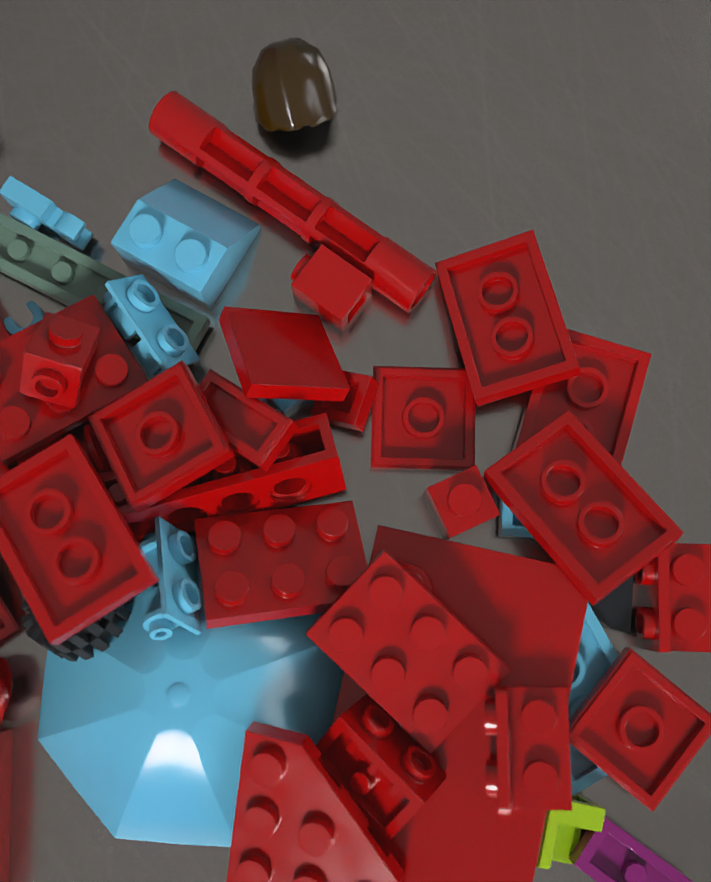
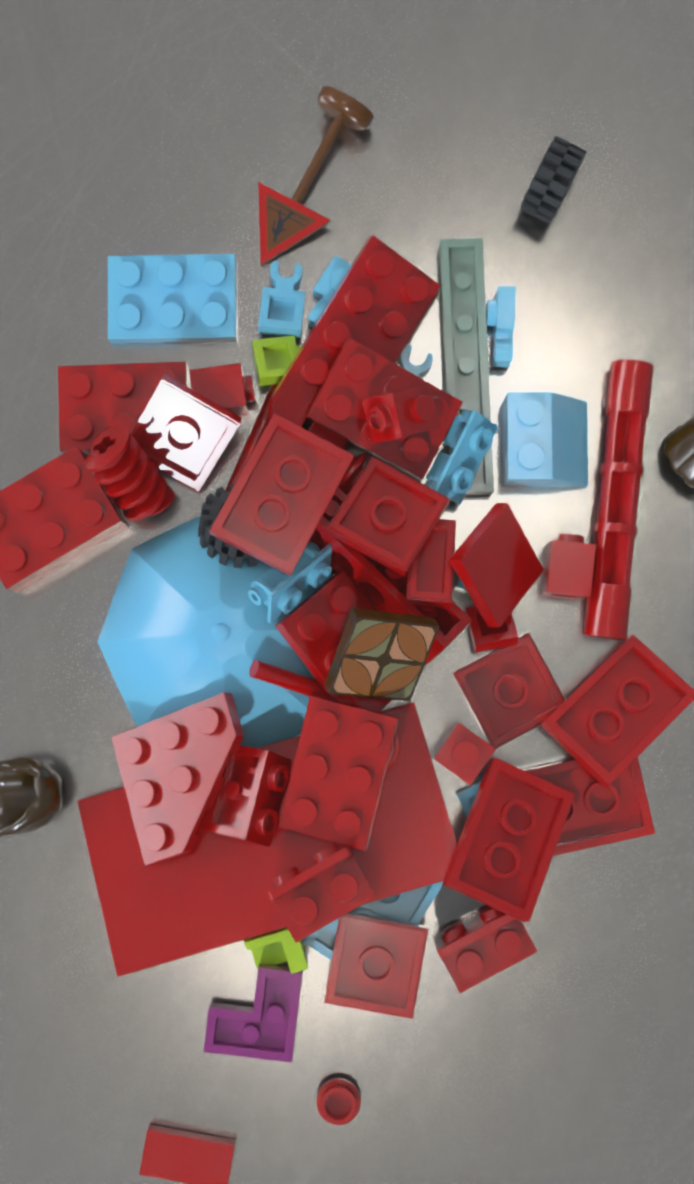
camera: 60 degrees right, 5 degrees up
none -> red bar [249,660,331,699]
none -> tile [324,608,440,701]

